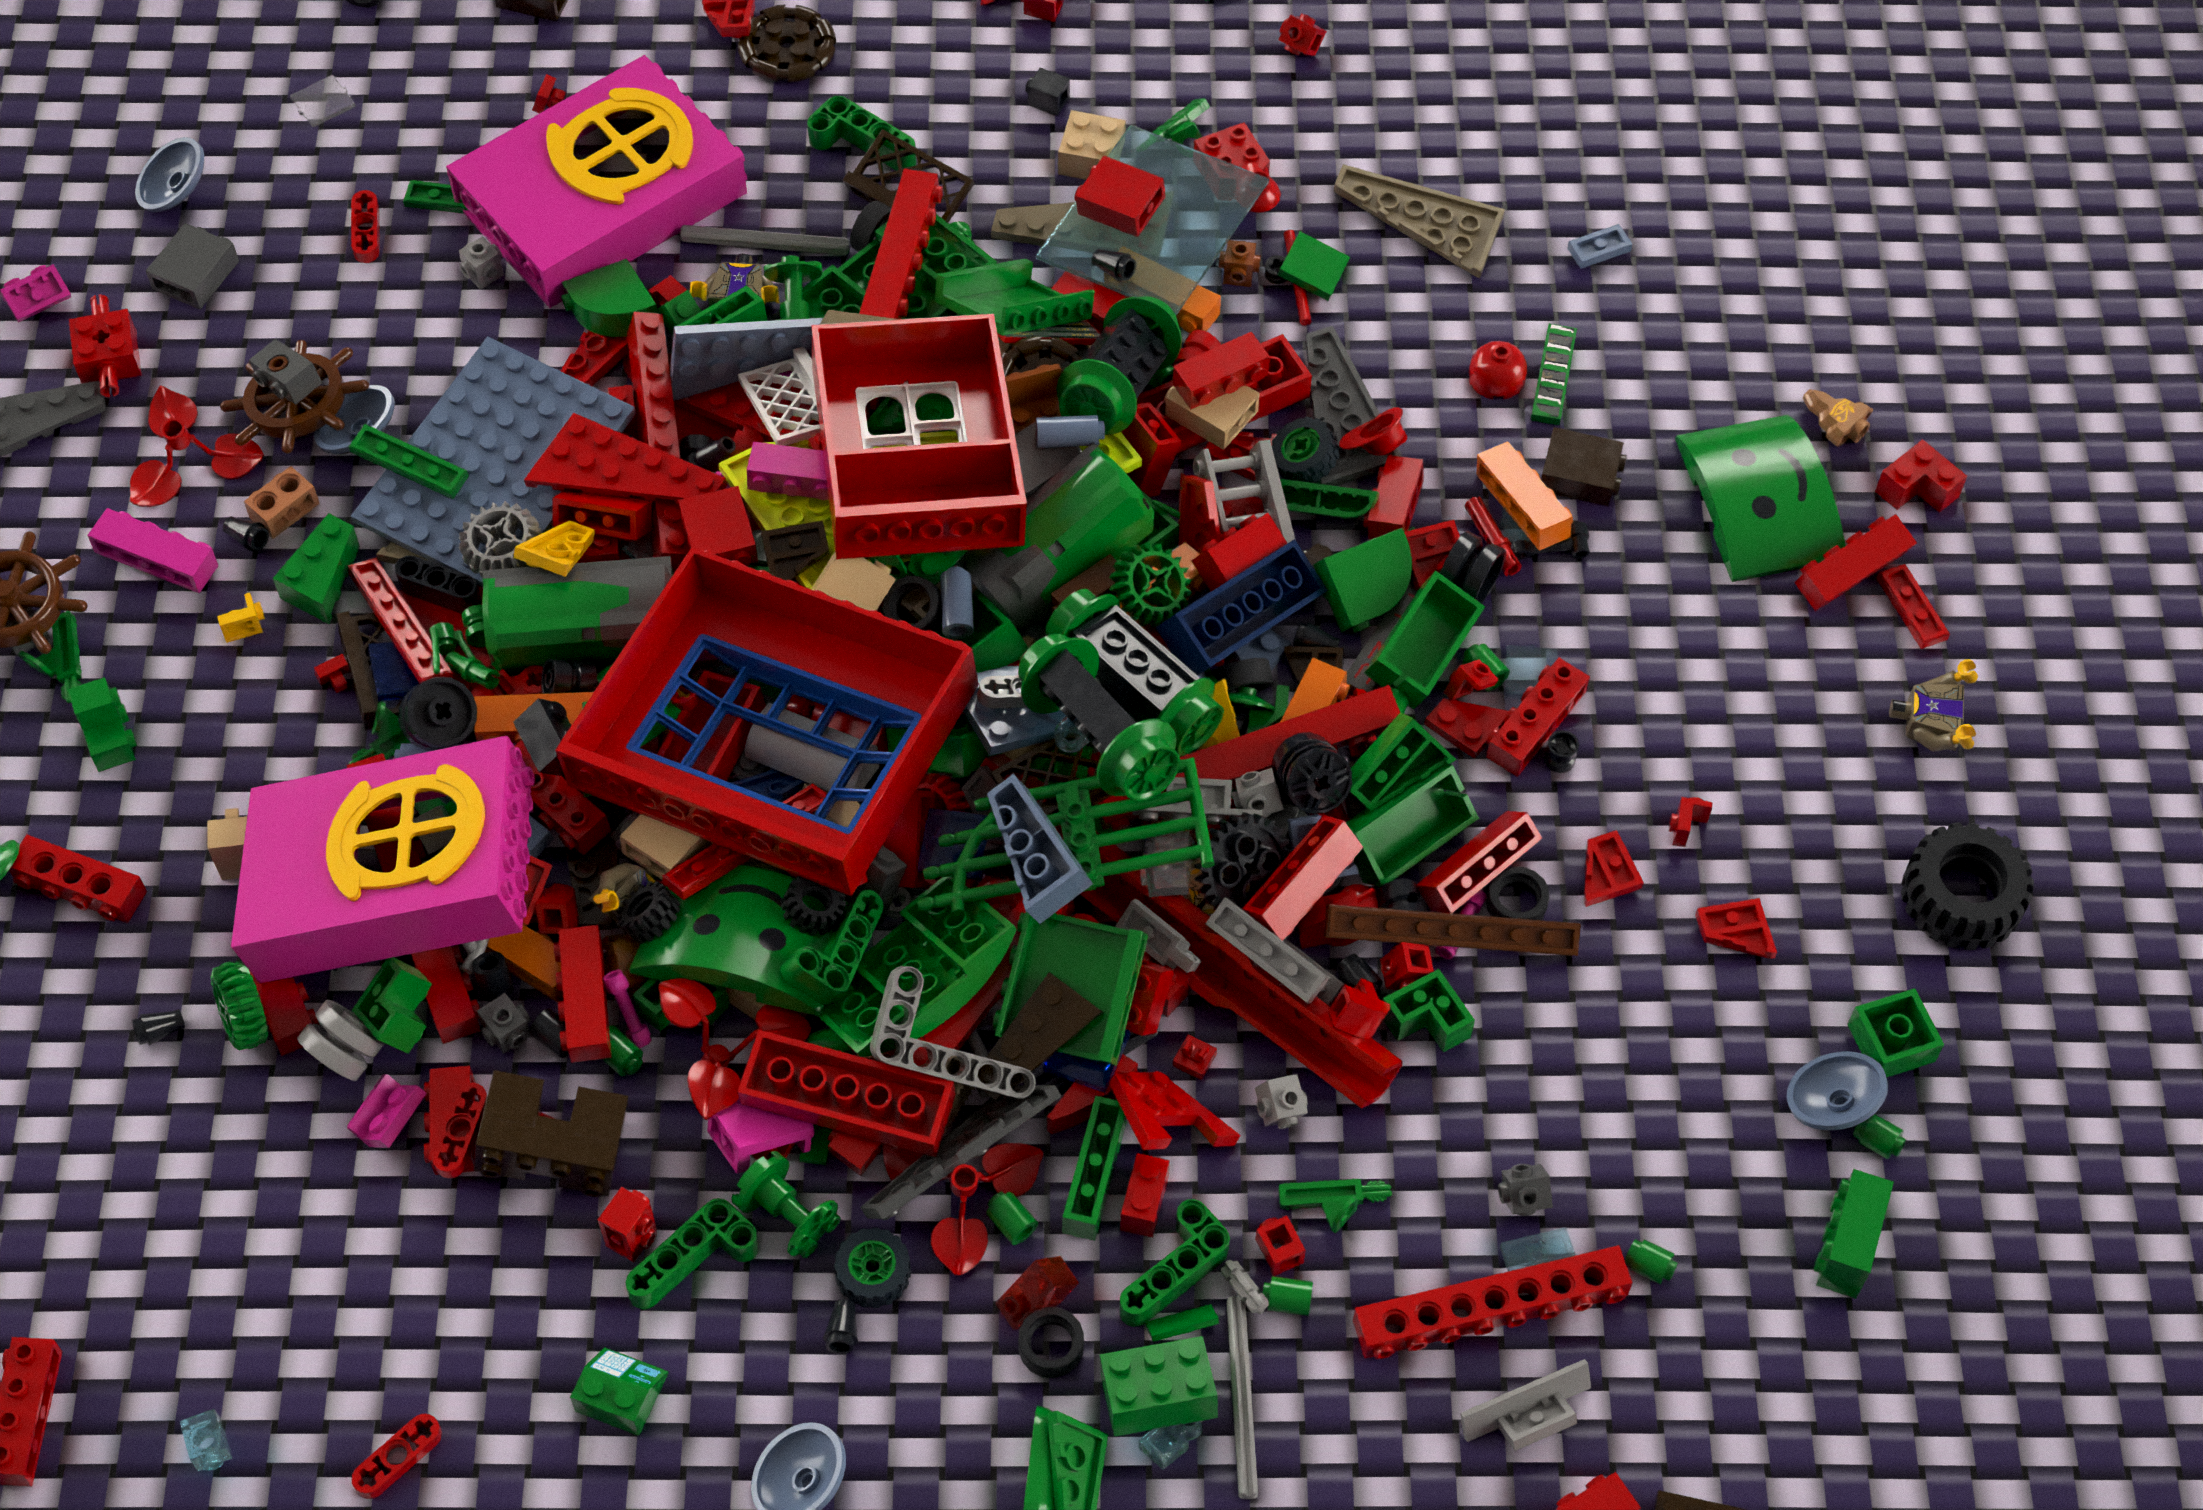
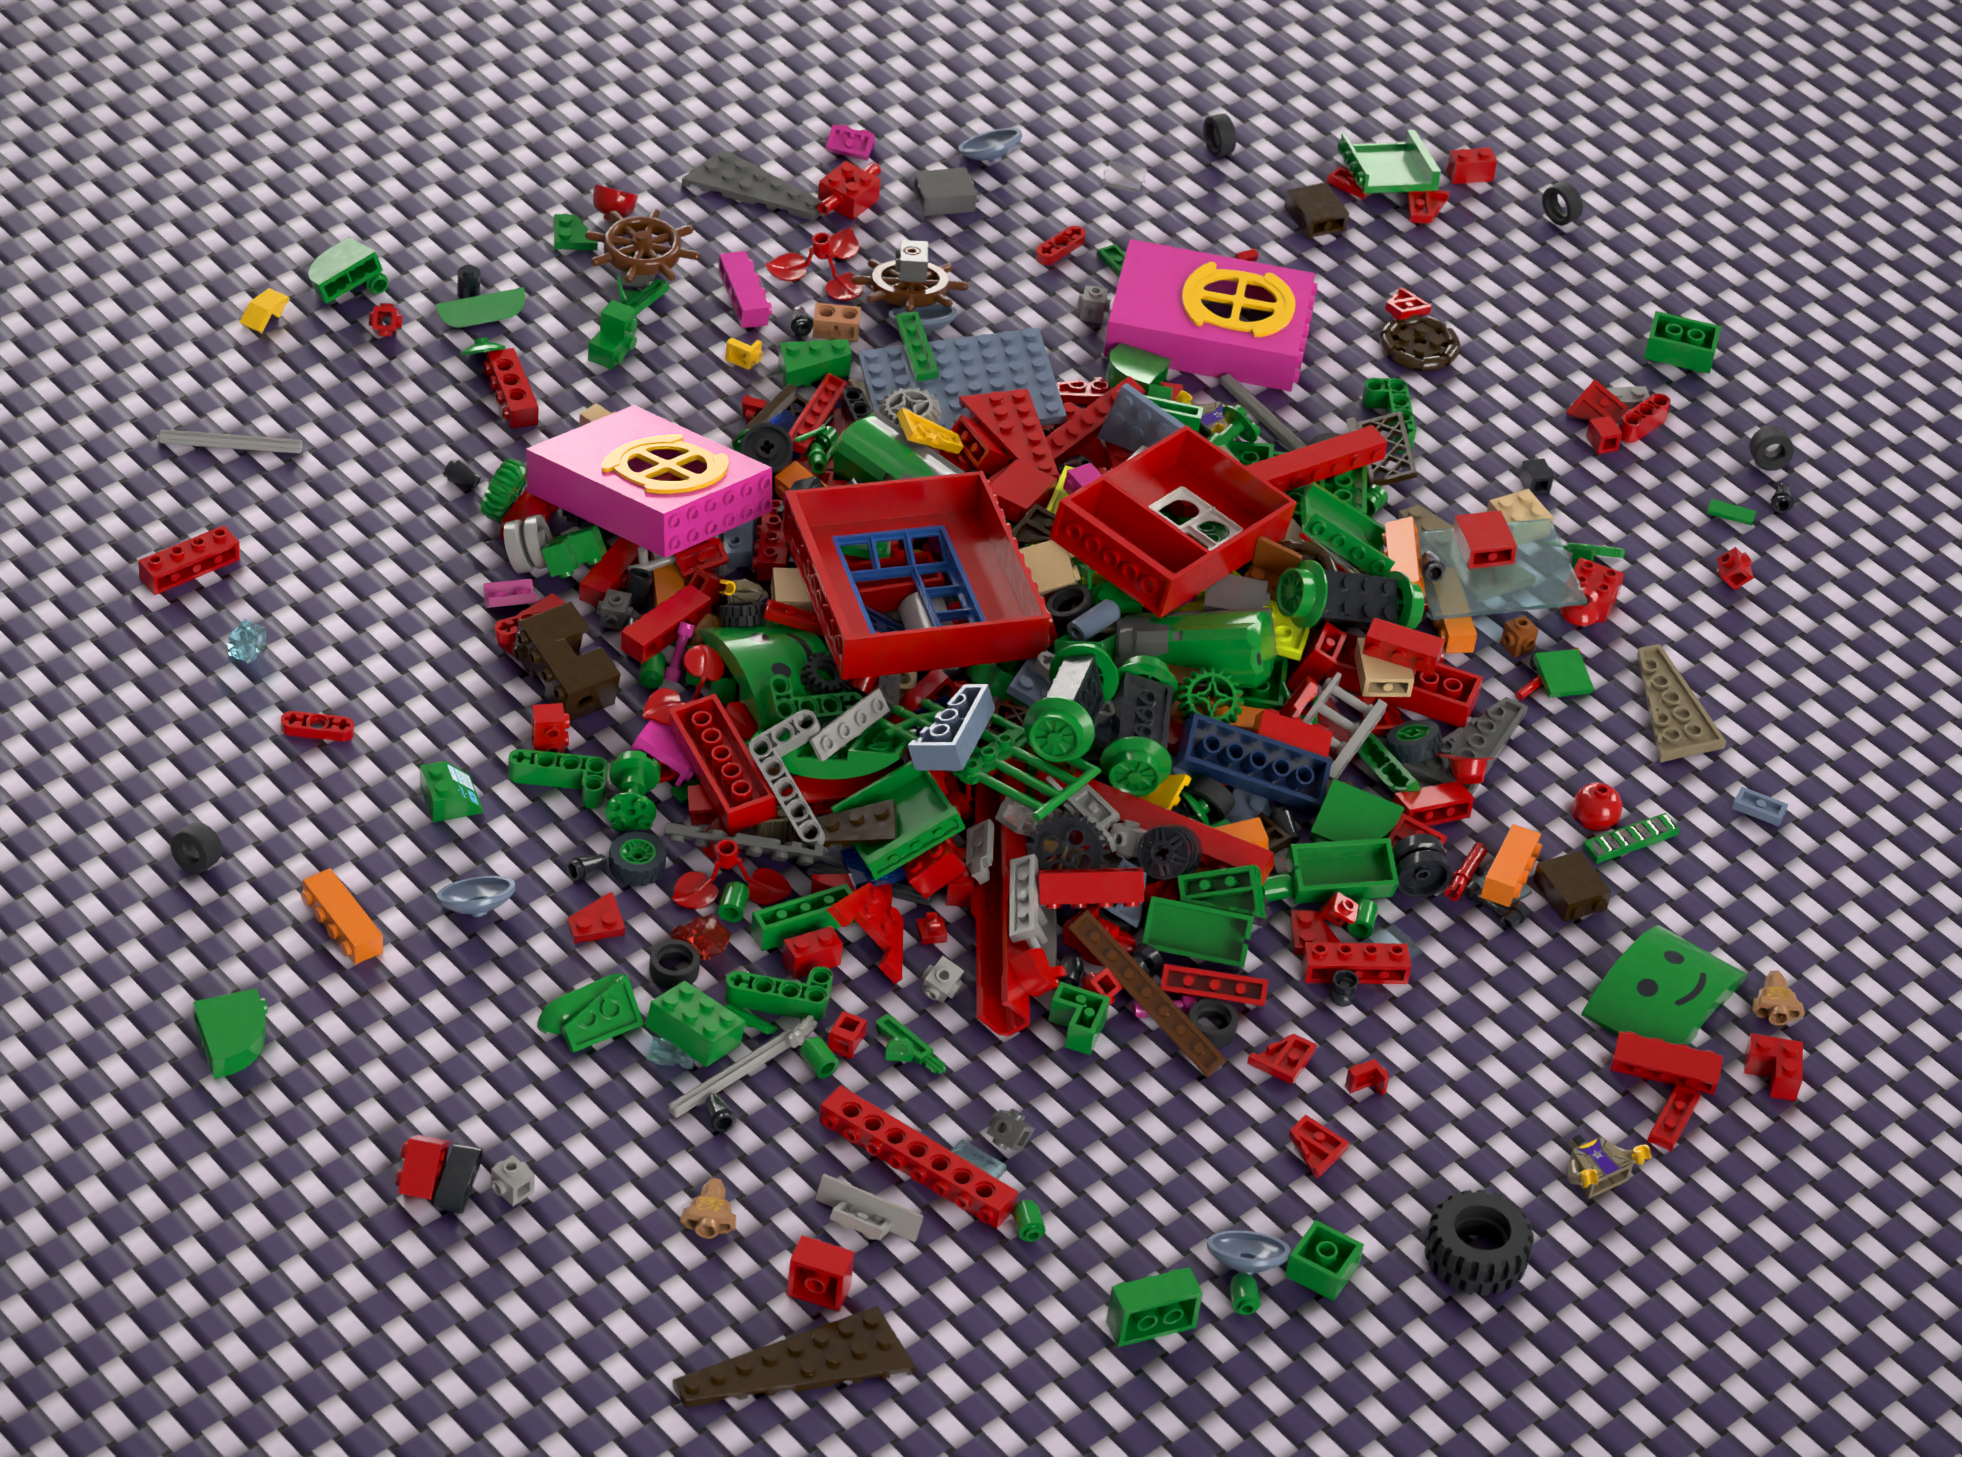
camera: 45 degrees right, 15 degrees down
sand blue brick [1035,415,1105,448] -> none
none -> red wing [568,892,625,944]
none -> black cone [705,1094,736,1132]
none -> light grey bracket [809,688,890,762]
none -> brick [1382,516,1426,597]

